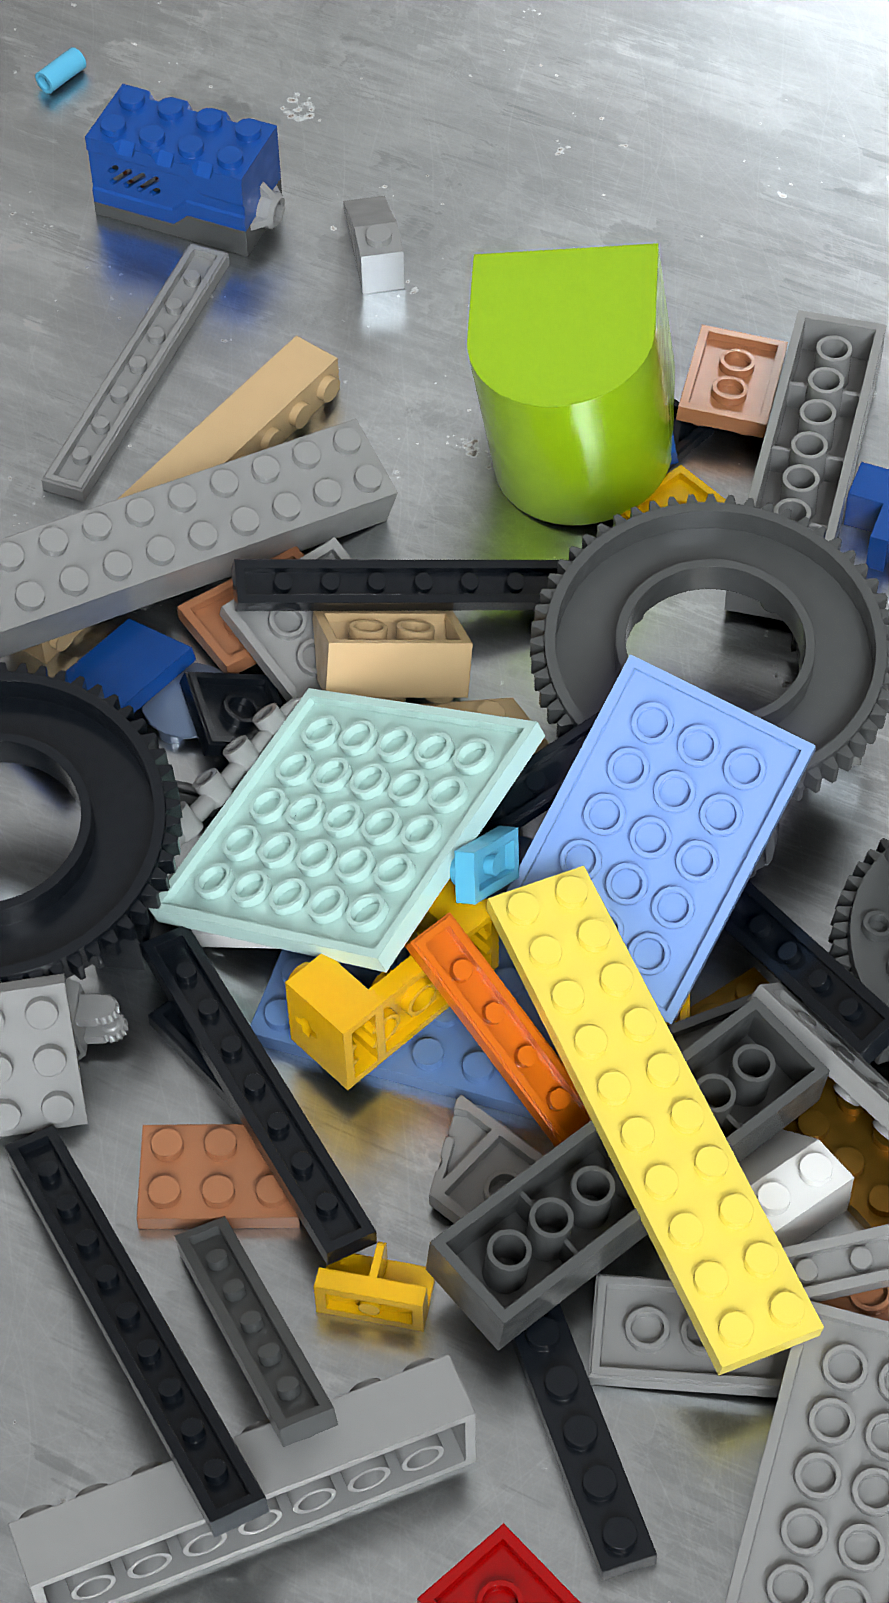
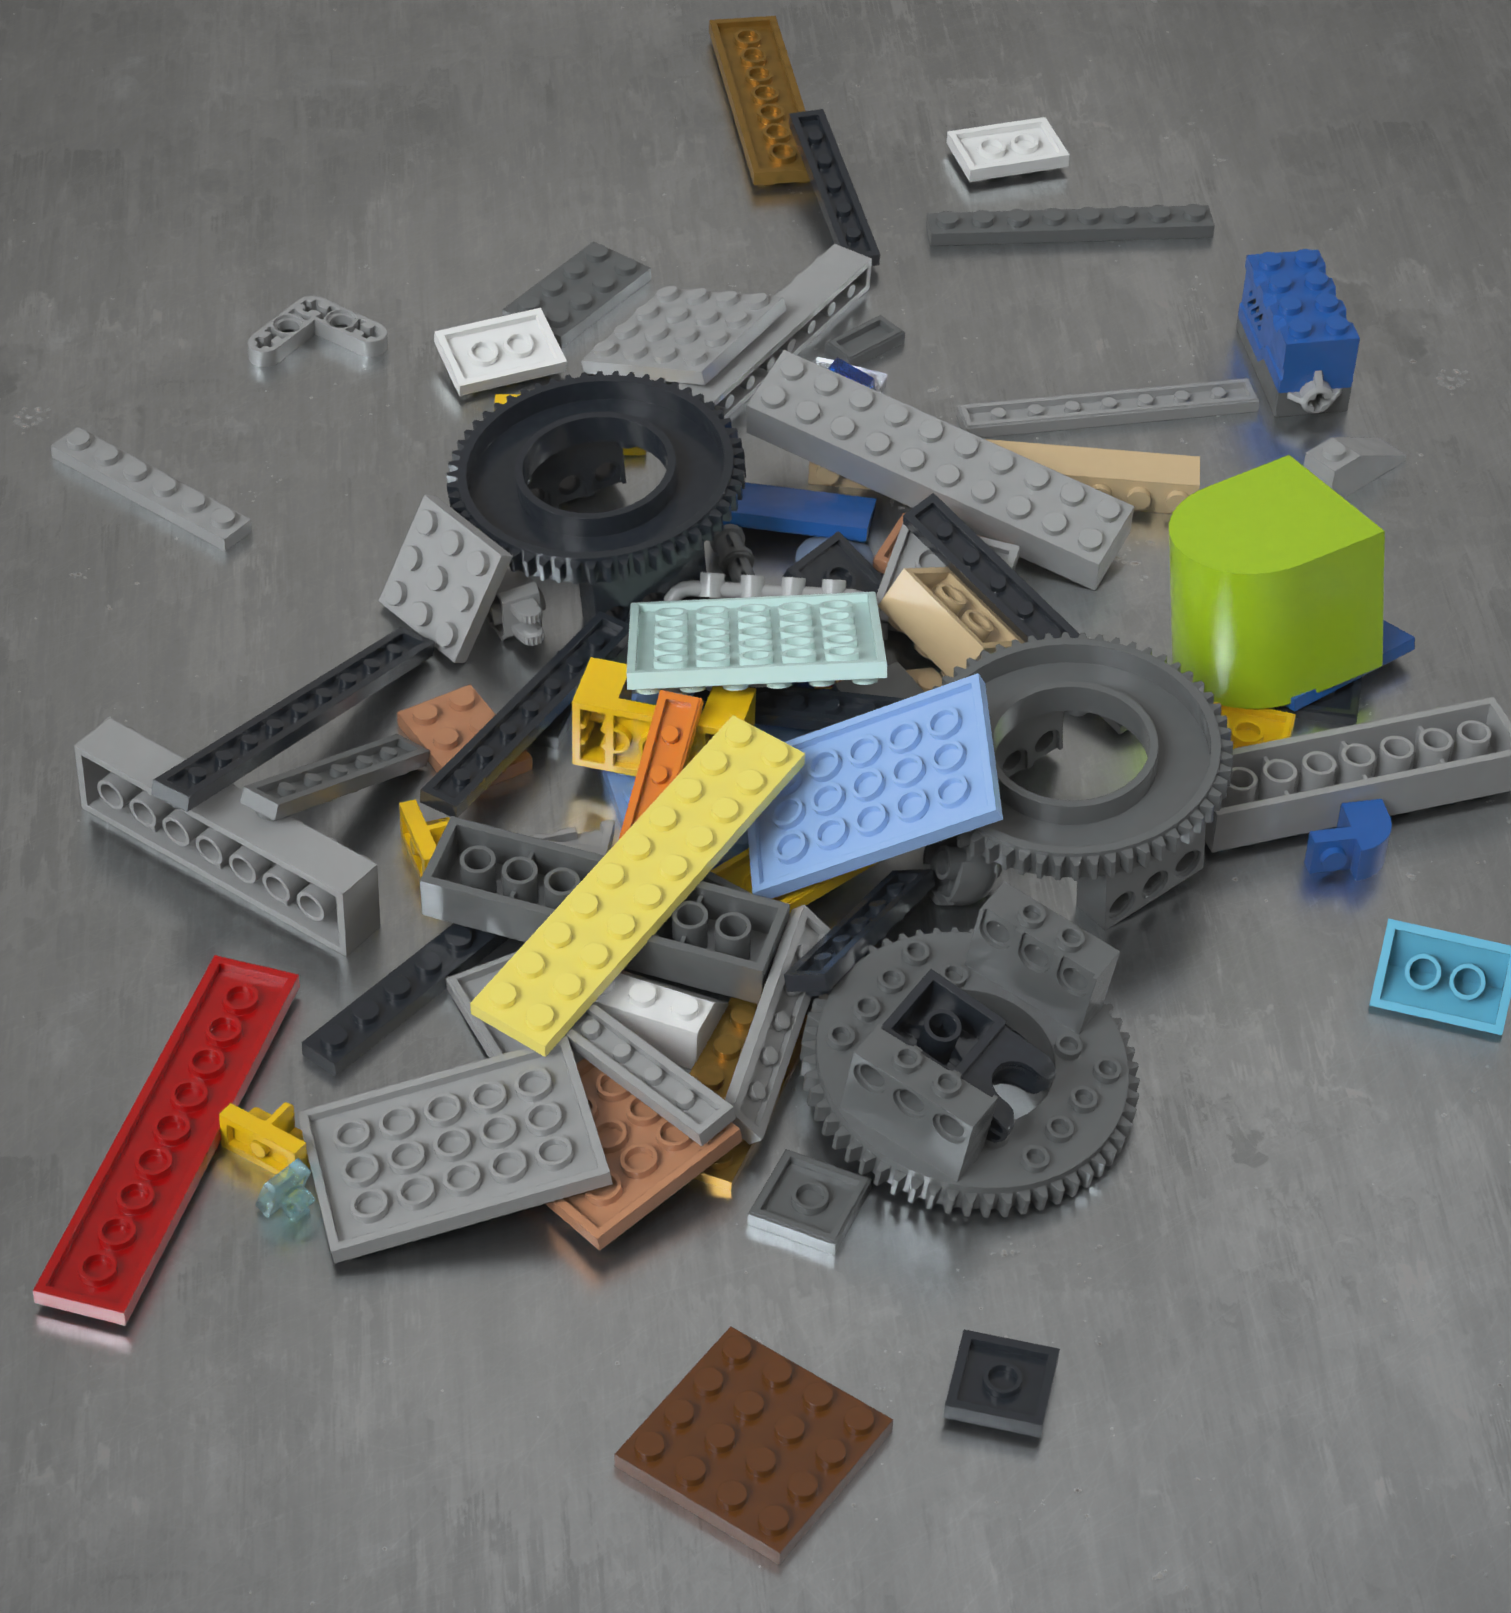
camera: 55 degrees right, 10 degrees down
medium azure piece [35,47,87,94] -> none
medium azure plate [450,826,519,905] -> none
nougat plate [676,324,788,438] -> none

